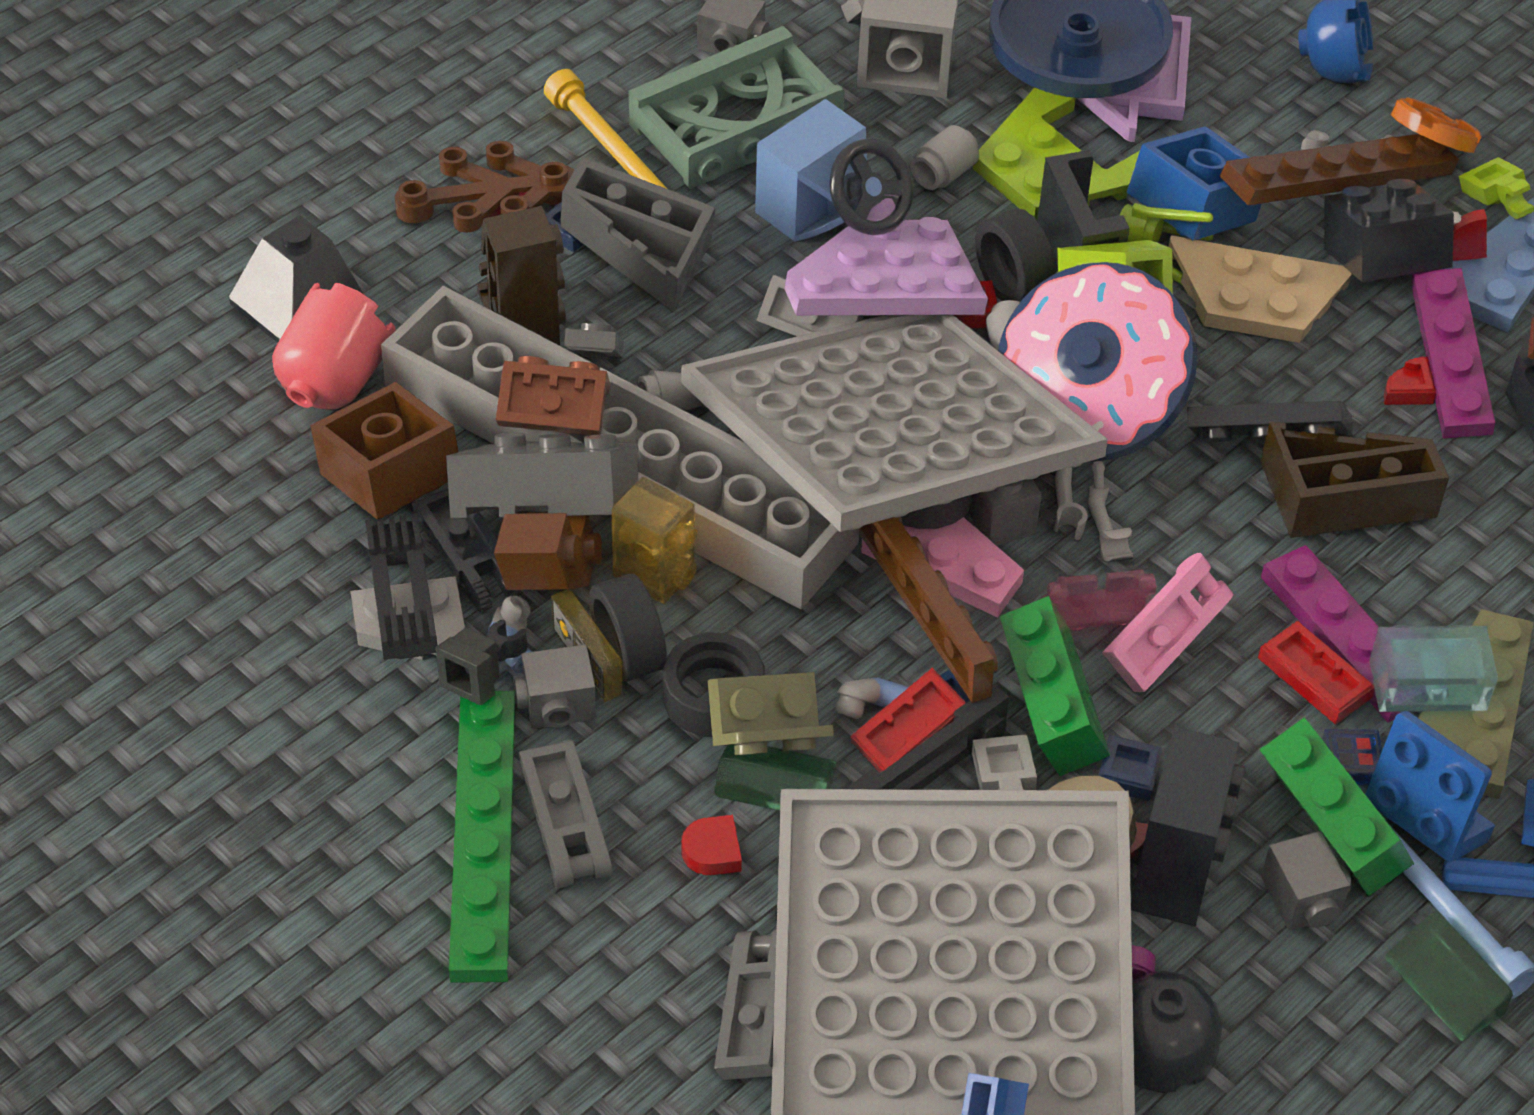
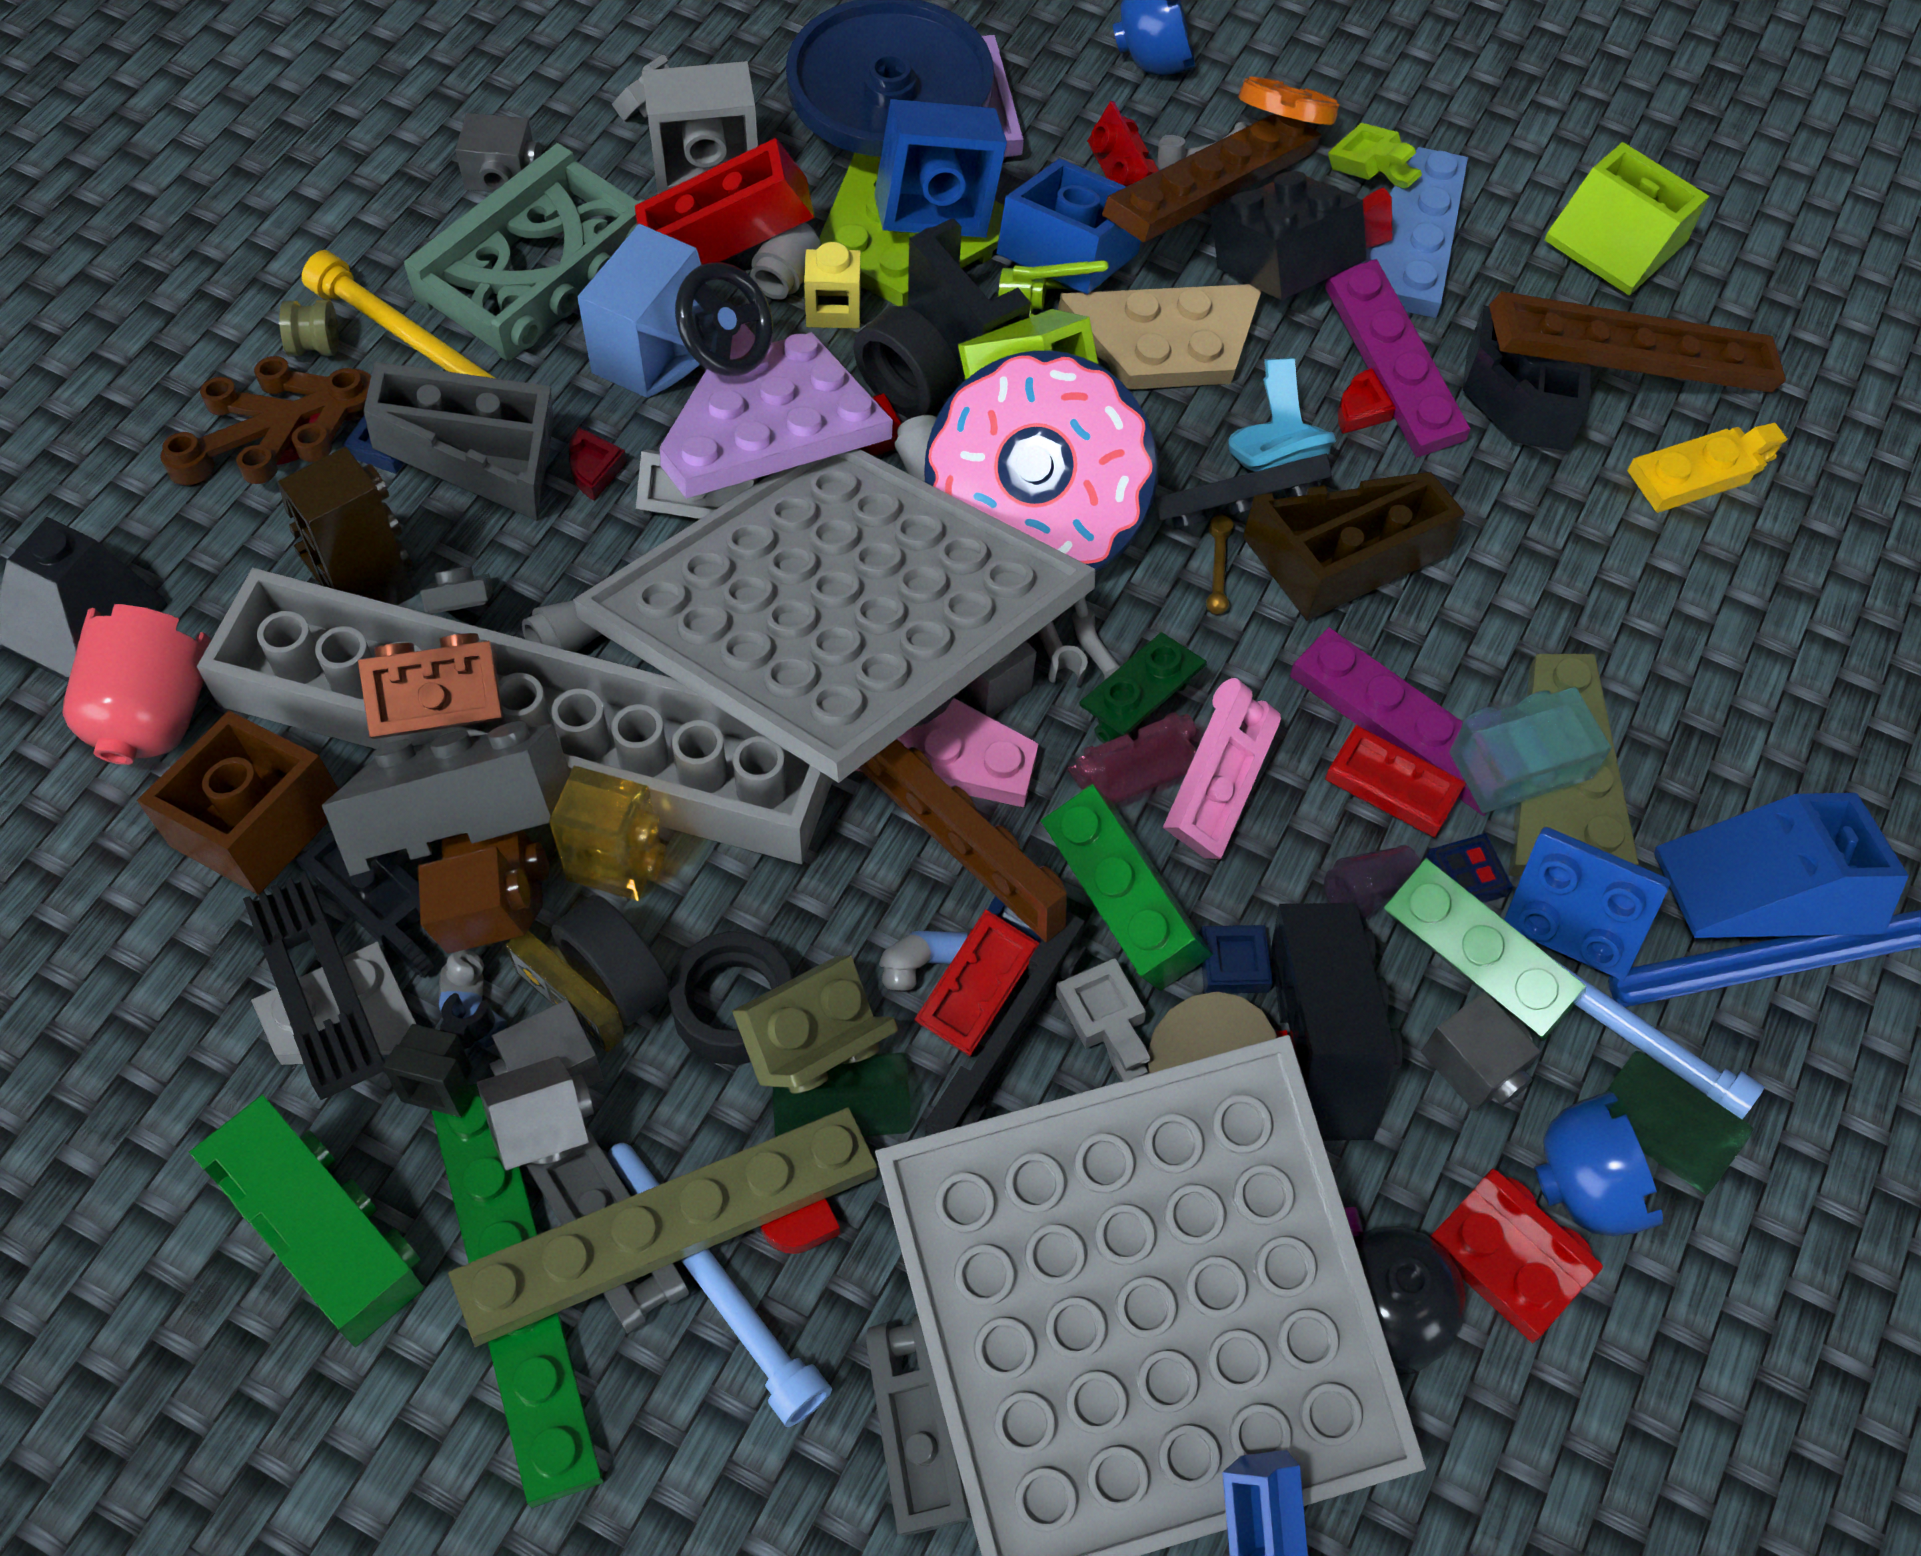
camera: 20 degrees left, 10 degrees up
none -> green wedge [189,1094,425,1348]
none -> olive wheel [279,300,339,357]
none -> olive plate [448,1107,877,1347]
none -> flat silver brick [477,1056,594,1171]
none -> dark red tile [569,427,627,501]
none -> light blue piece [607,1143,832,1427]
none -> red brick [635,138,815,265]
none -> light yellow brick [804,242,861,329]
none -> blue brick [874,99,1007,238]
none -> dark green hinge [1079,632,1207,746]
none -> red hinge [1087,101,1159,187]
none -> pearl gold hinge [1206,515,1233,615]
none -> medium azure piece [1228,357,1336,472]
none -> clear purple cone [1324,845,1421,917]
none -> red bracket [1429,1169,1603,1344]
none -> blue cylinder [1534,1091,1663,1237]

